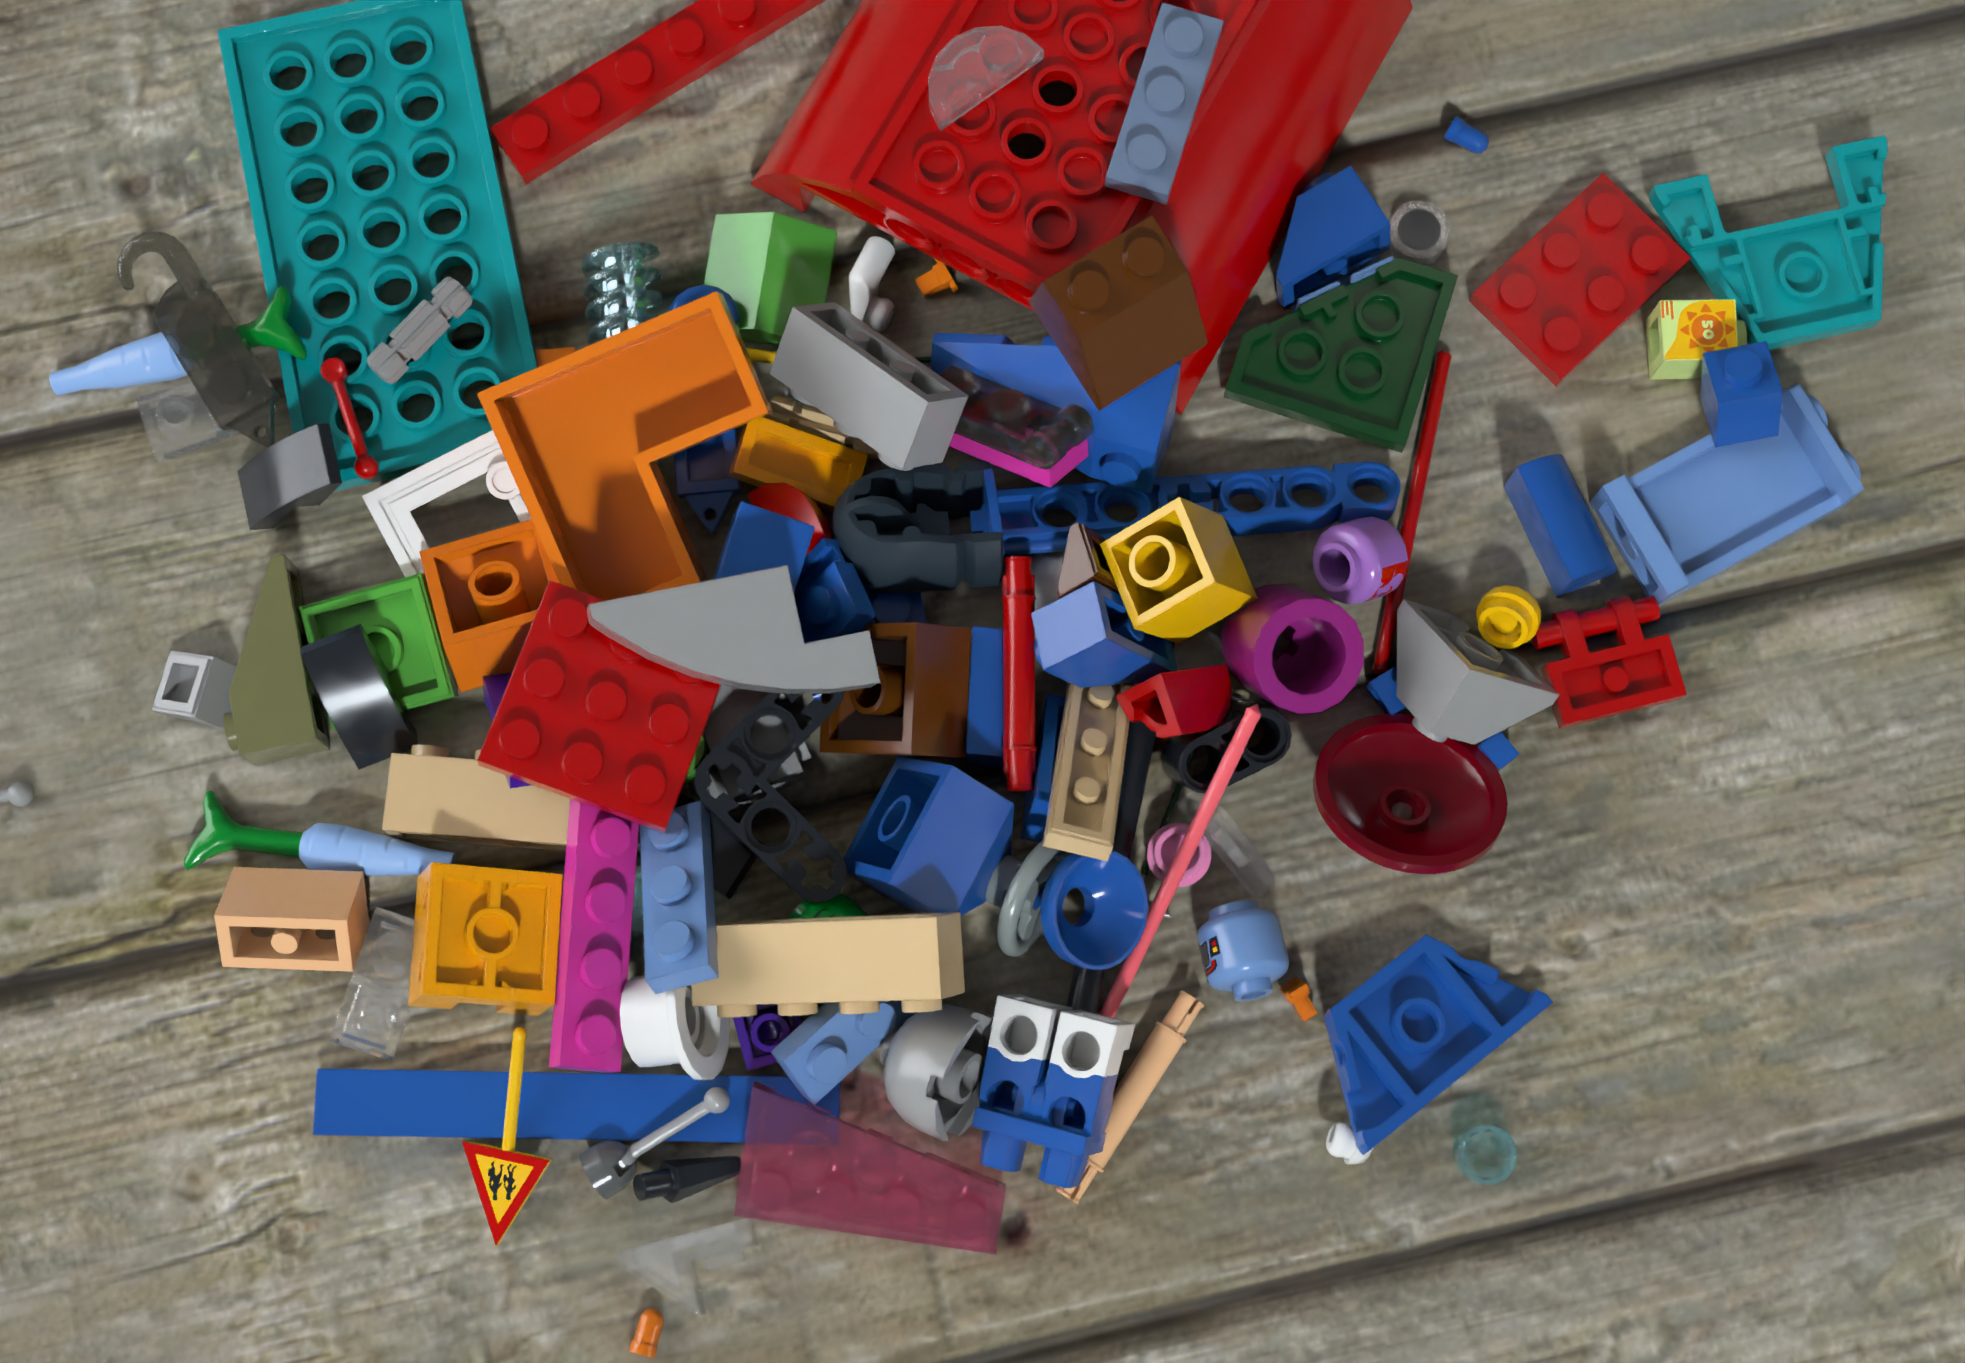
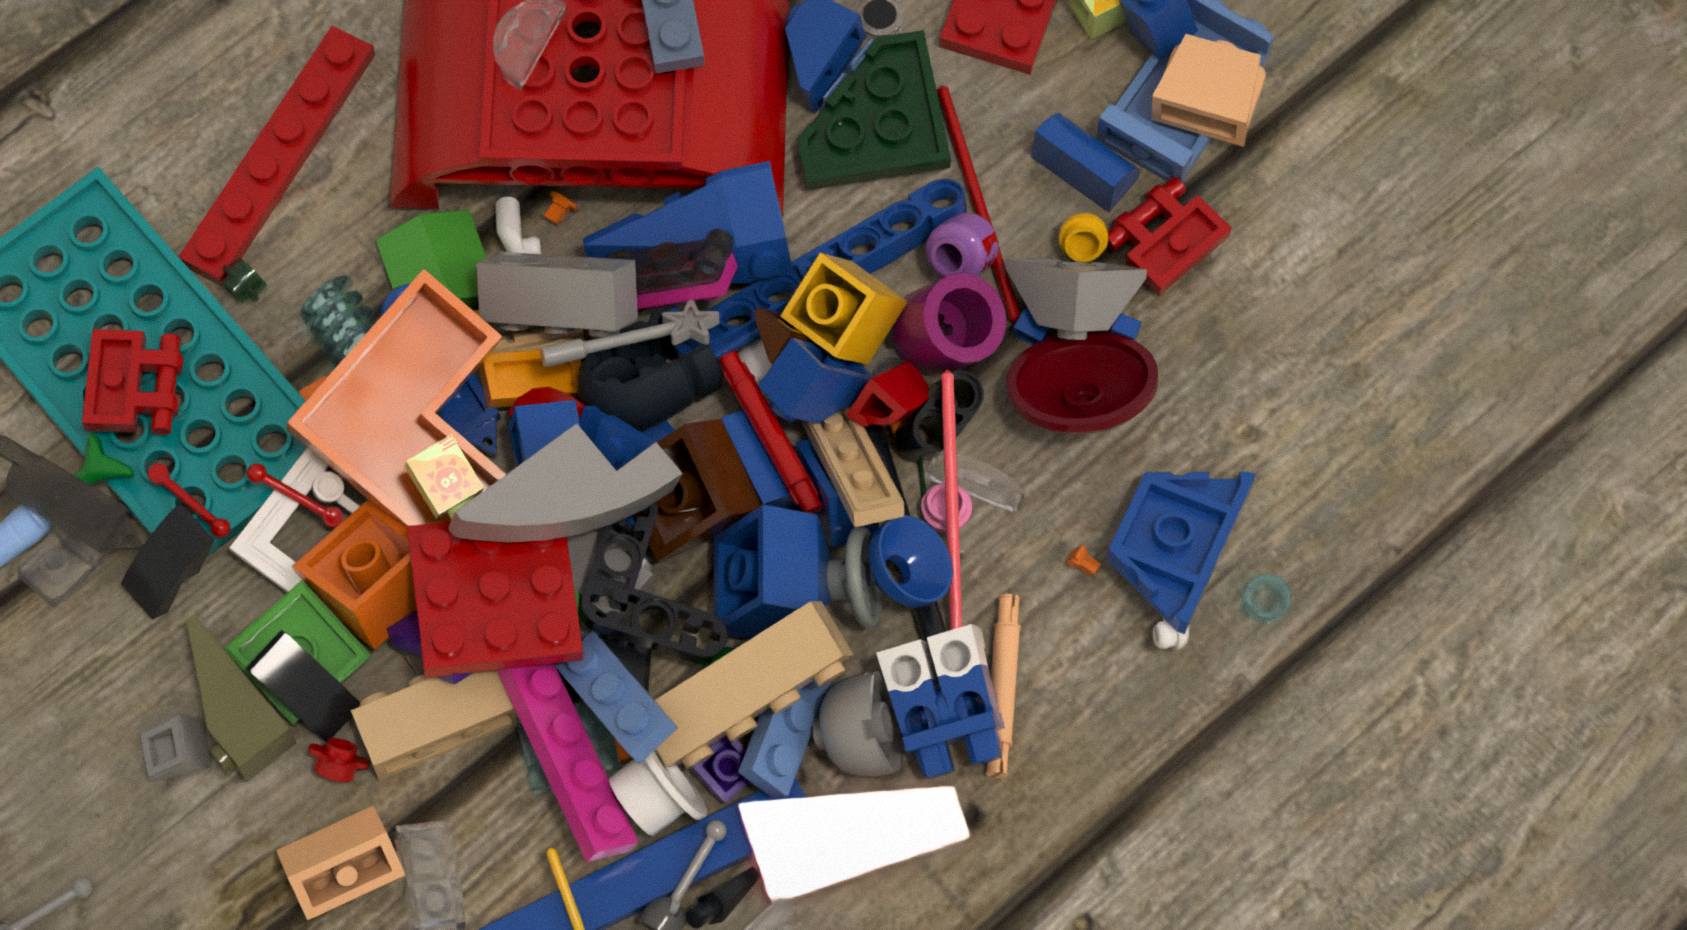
camera: 30 degrees left, 10 degrees down
piece [184,791,458,876] -> none
light grey axle [367,277,473,384] -> none
light orange piece [408,862,563,1016] -> none
reddish brown slope [1028,215,1208,411] -> none
medium blue head [1197,900,1289,1002] -> none
none -> red plate [82,329,184,435]
none -> clear green plate [221,258,267,303]
none -> red hinge [247,463,343,528]
none -> red plate [308,738,370,782]
none -> brick [404,434,484,520]
none -> light grey piece [540,299,720,367]
none -> light nougat torso [1151,34,1266,147]

